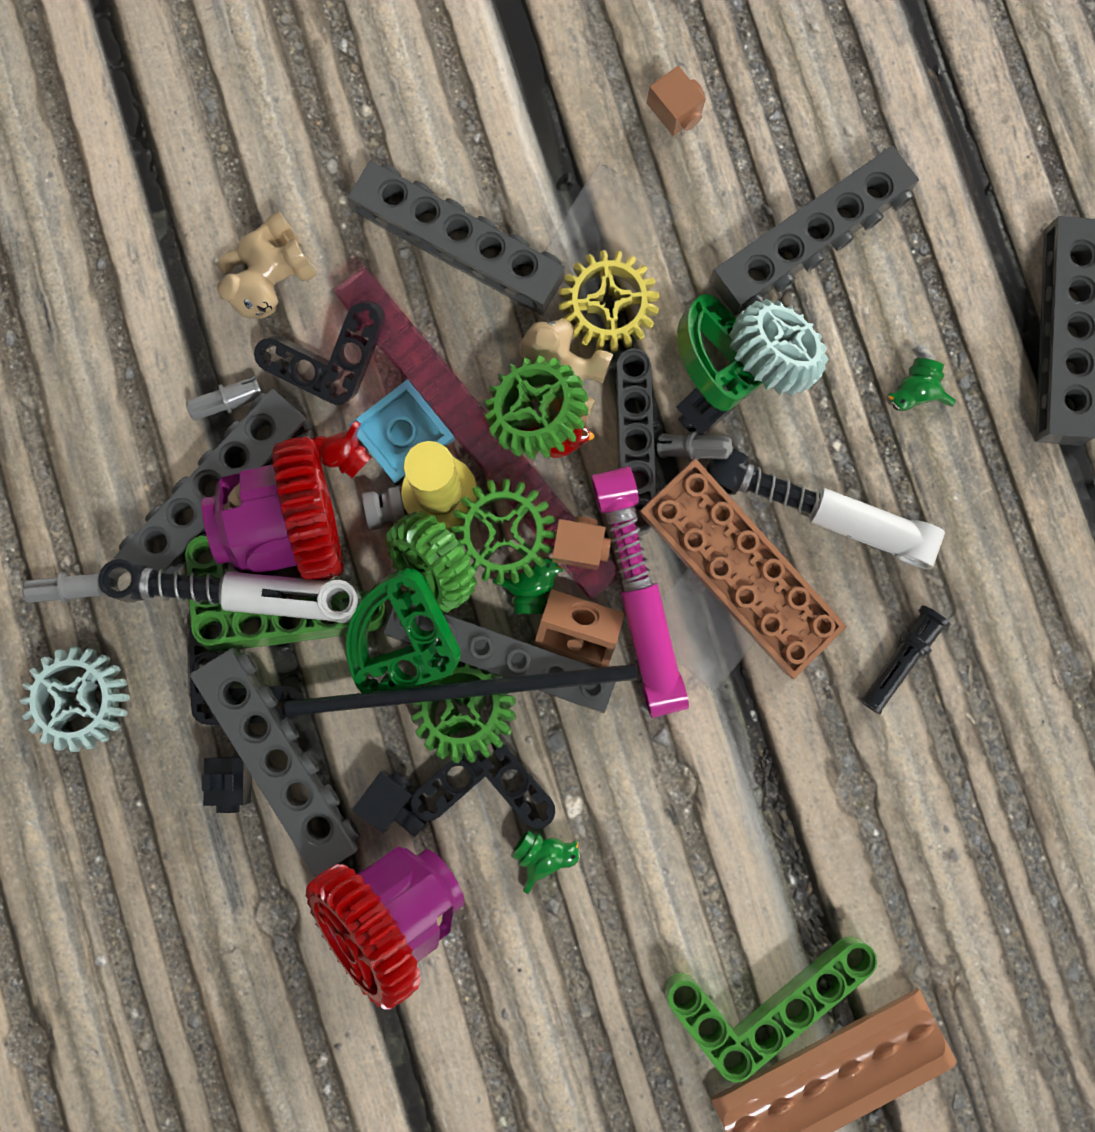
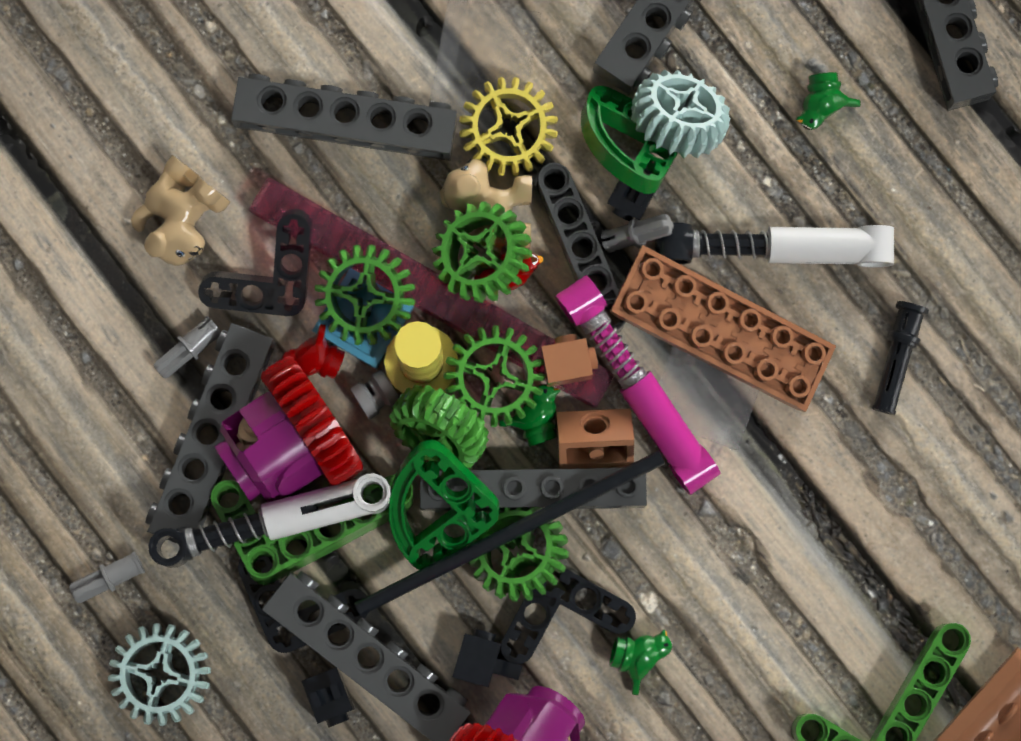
camera: 20 degrees left, 0 degrees up
none -> bright green gear [315,245,416,345]

